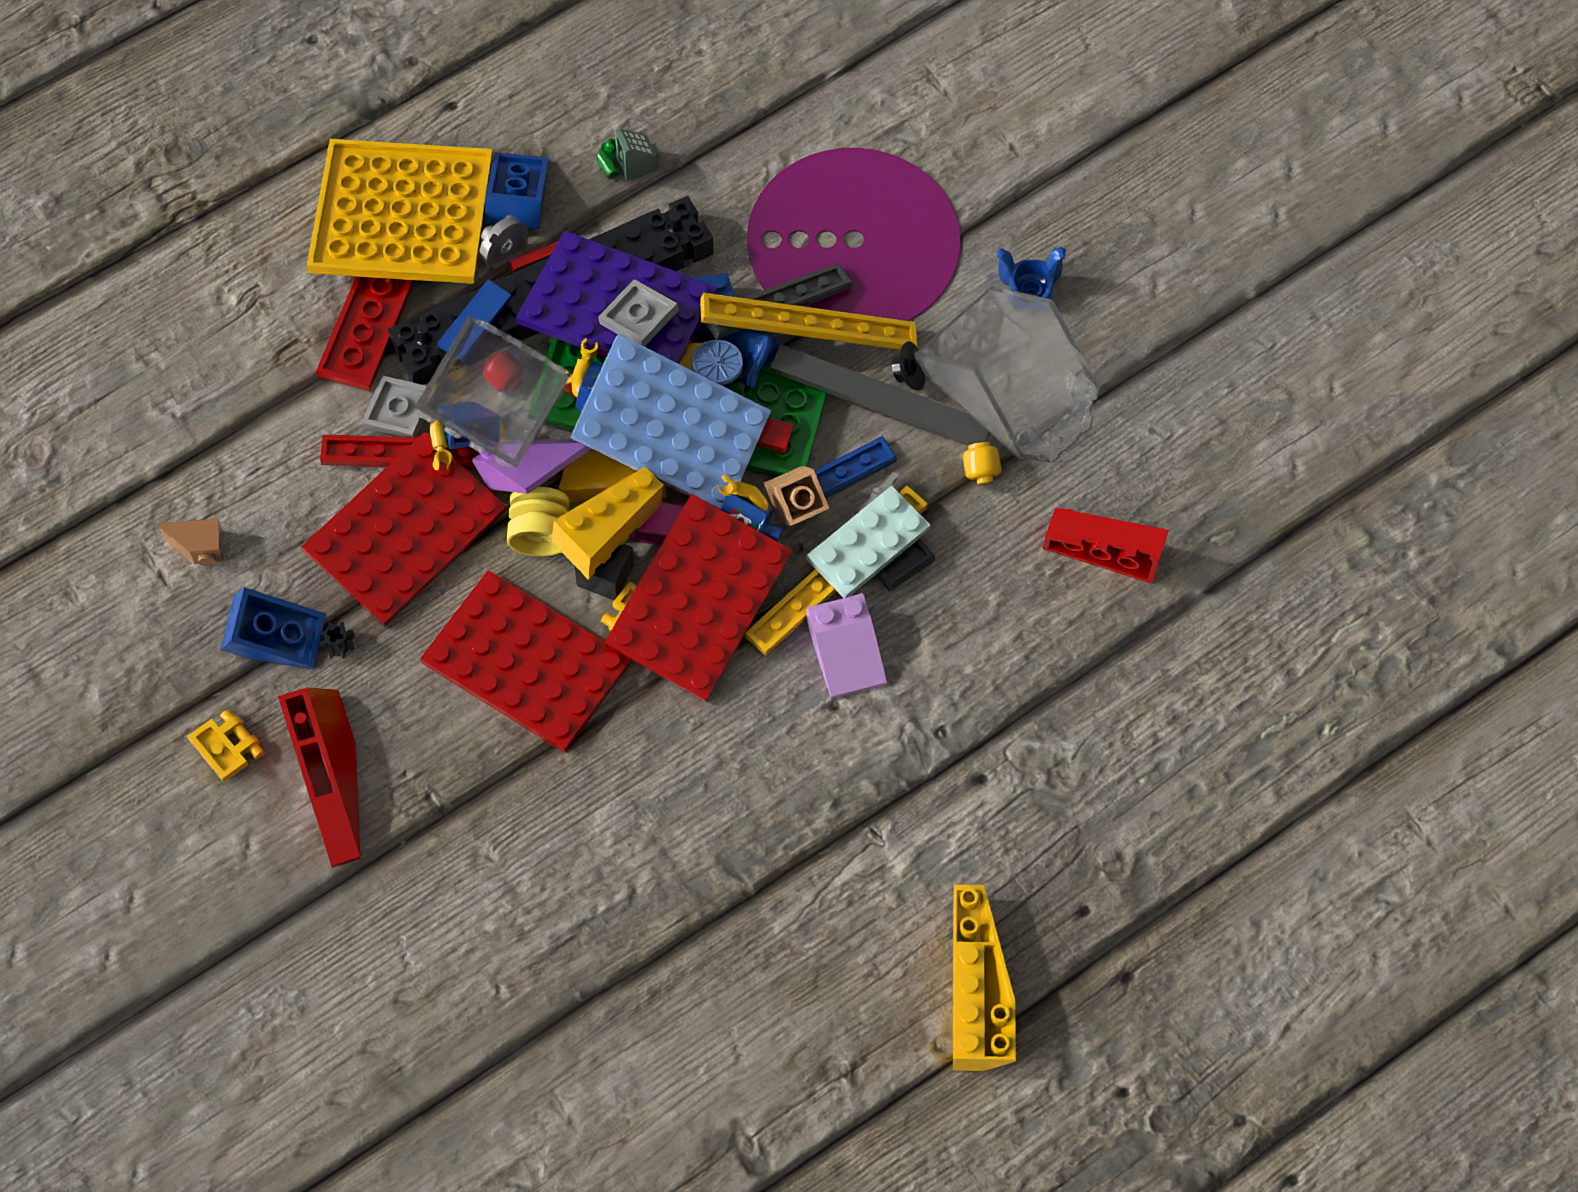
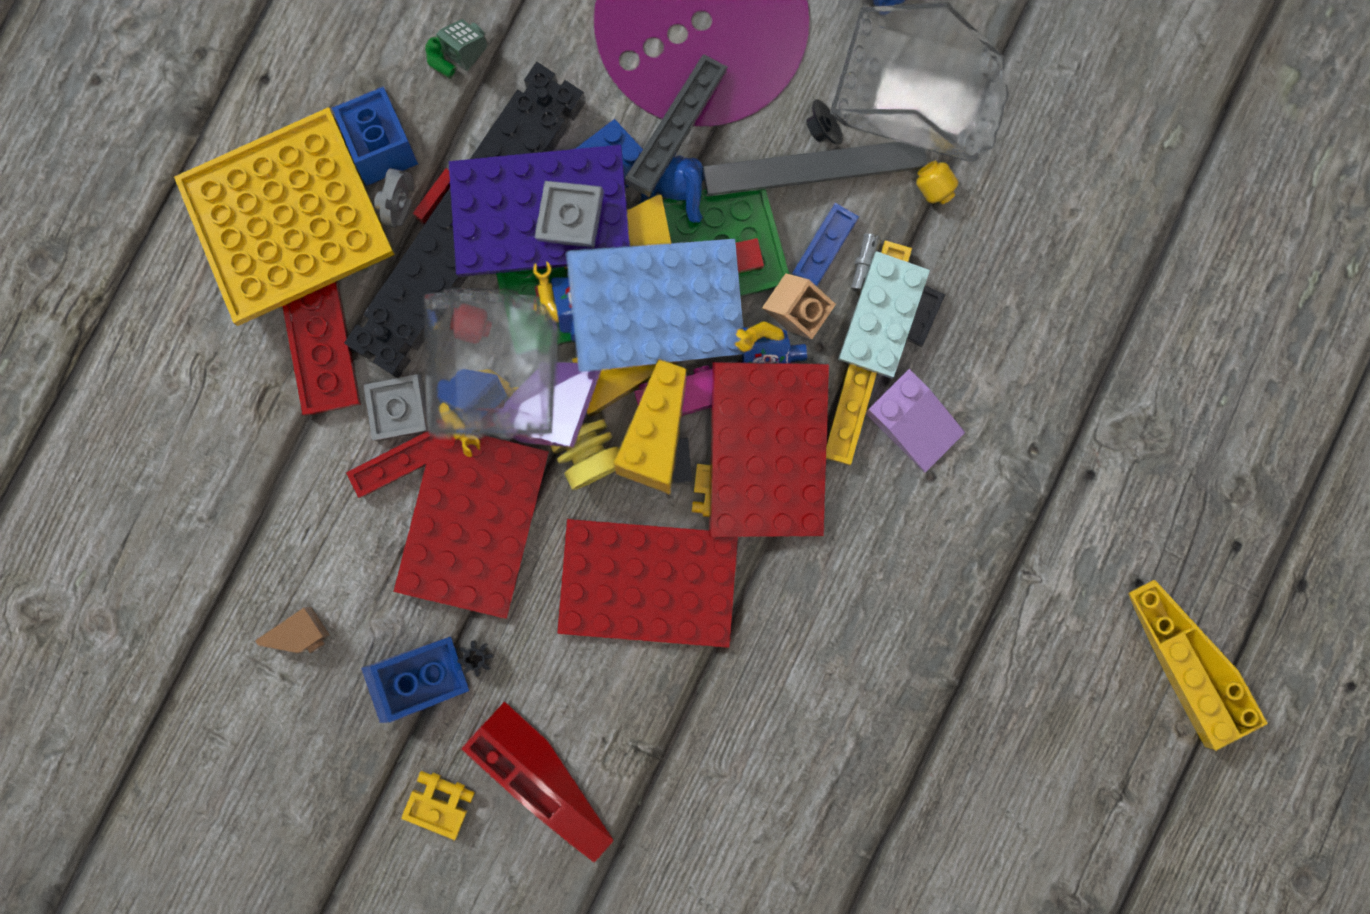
camera: 30 degrees left, 20 degrees up
blue tile [438,279,511,361] -> none
medium blue wheel [692,340,743,385] -> none
yellow plate [700,293,918,350] -> none
red wedge [1043,507,1169,584] -> none

